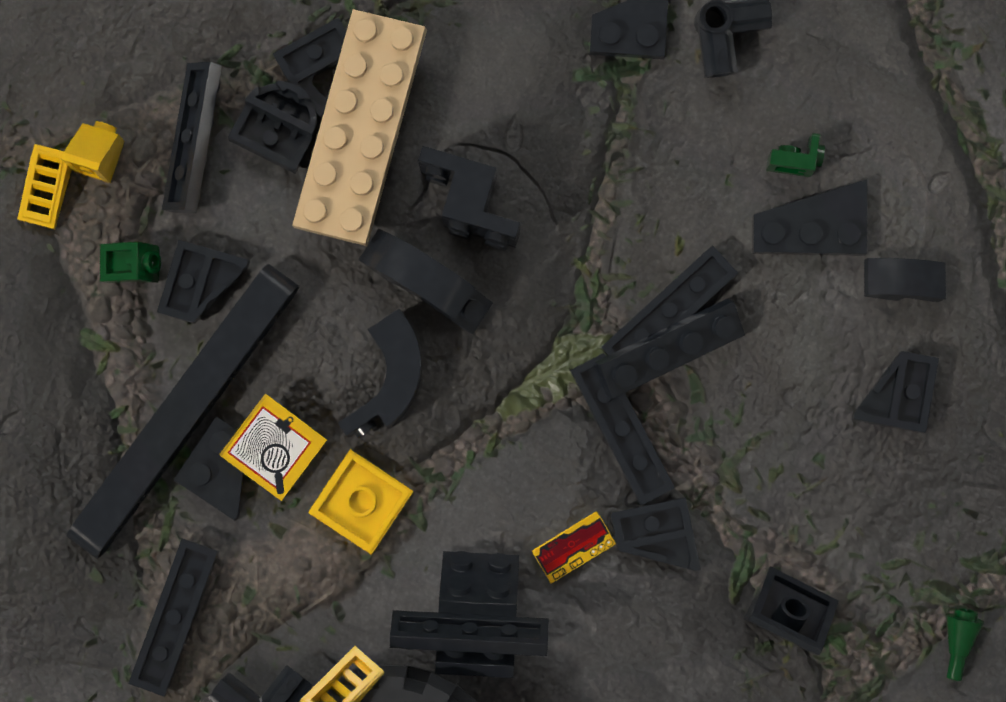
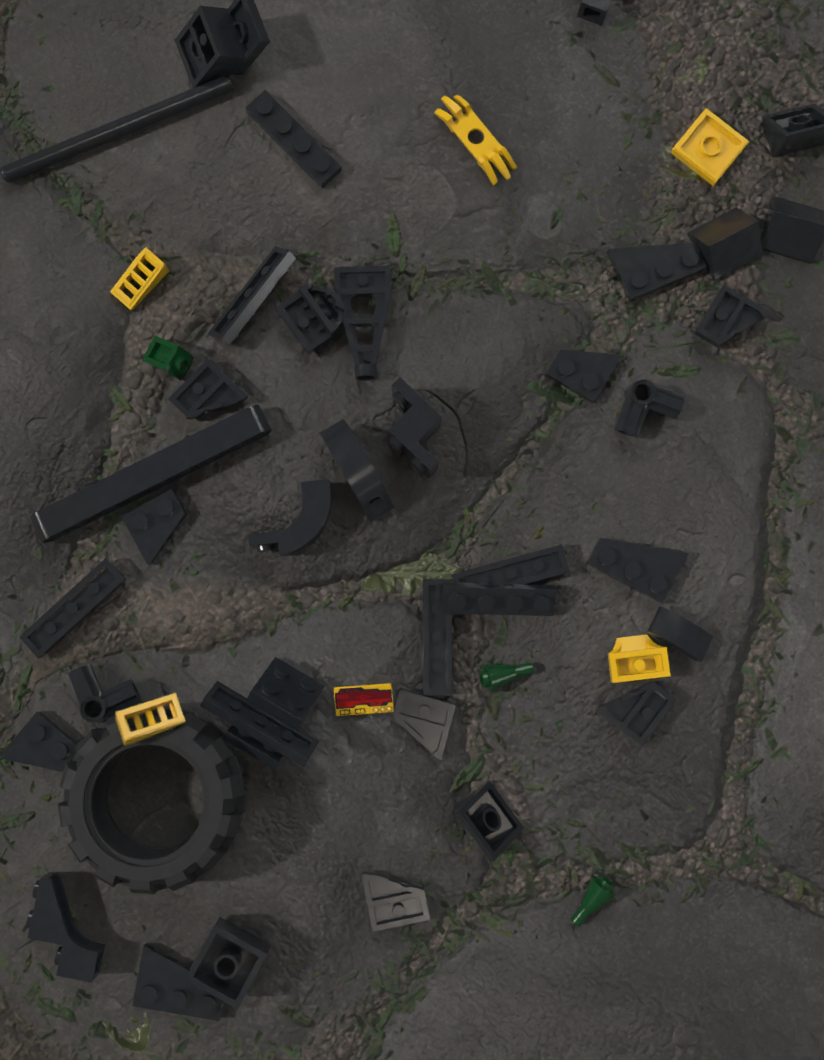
camera: 20 degrees right, 0 degrees up
yellow slope [61,121,125,183] -> none
tile [219,394,327,501] -> none
tan plate [292,9,427,246] -> none
yellow tile [308,449,414,555] -> none
dark green bracket [766,133,825,177] -> none
none -> dark green cone [479,663,534,693]
none -> yellow slope [608,634,671,683]

